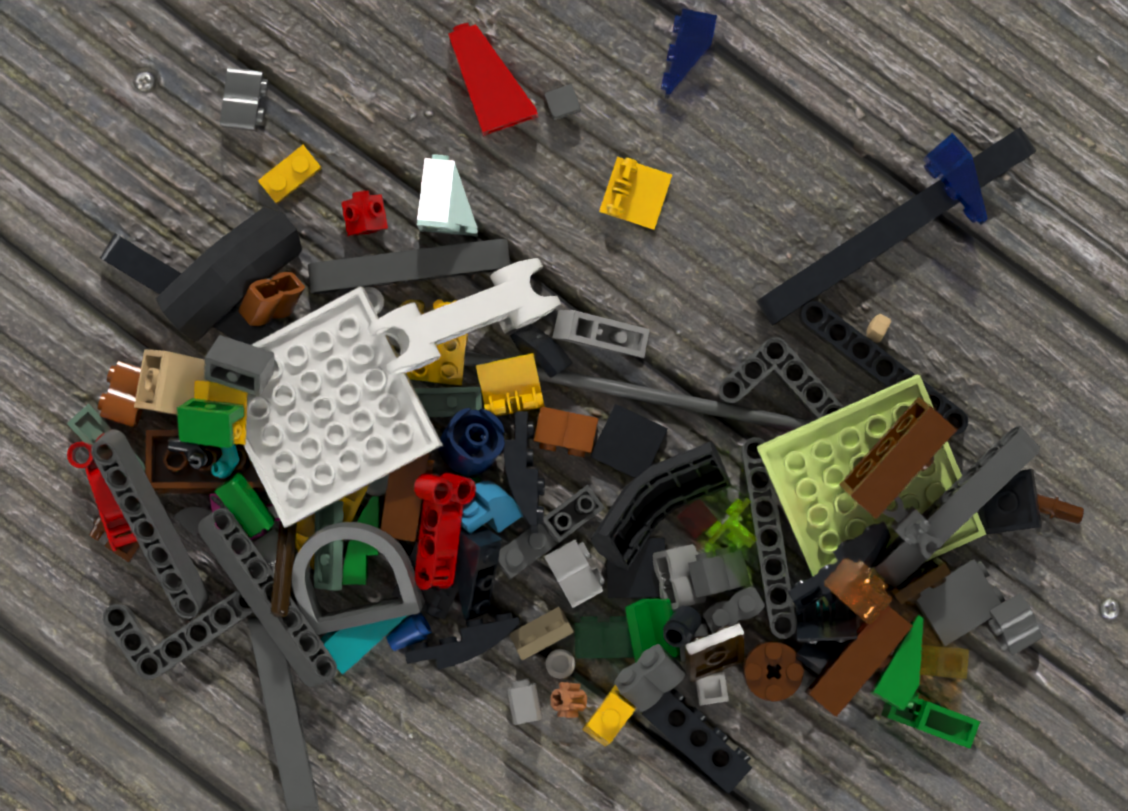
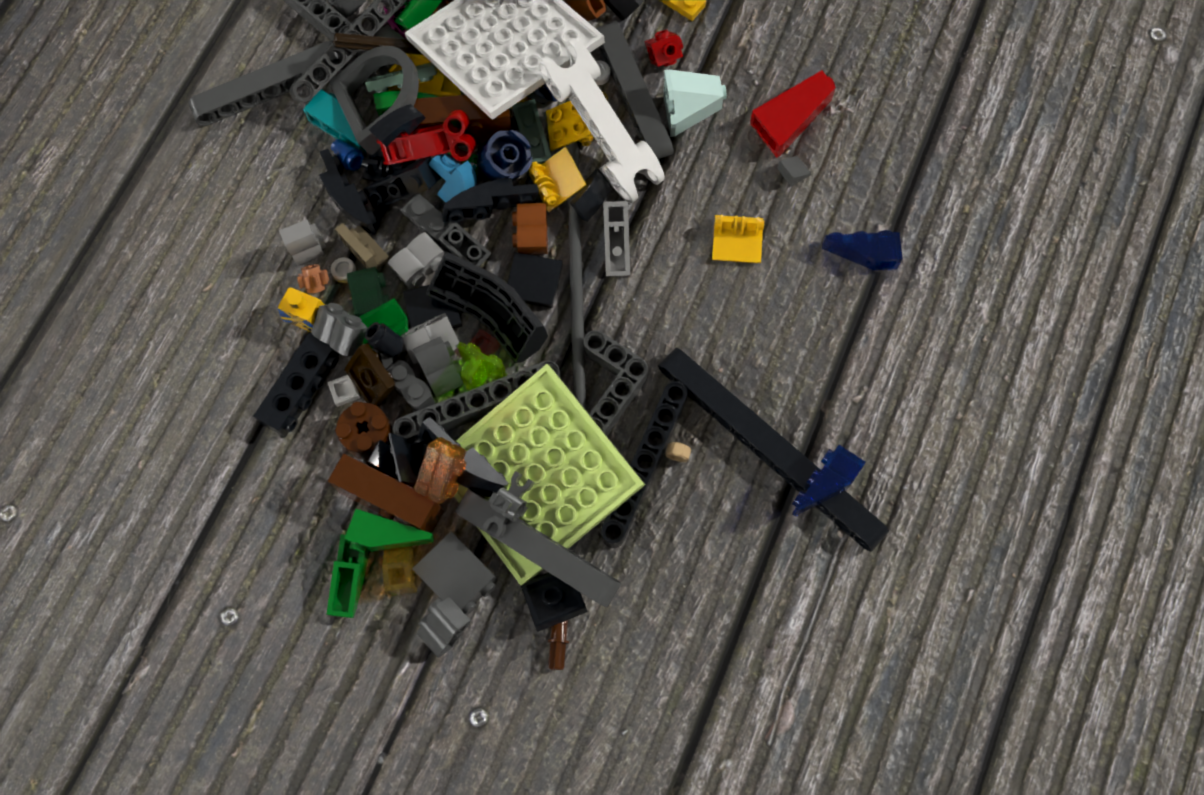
camera: 80 degrees right, 15 degrees down
reddish brown brick [839,397,957,519] -> none
dark brown plate [884,557,951,604] -> none
none -> black slope [369,104,426,147]

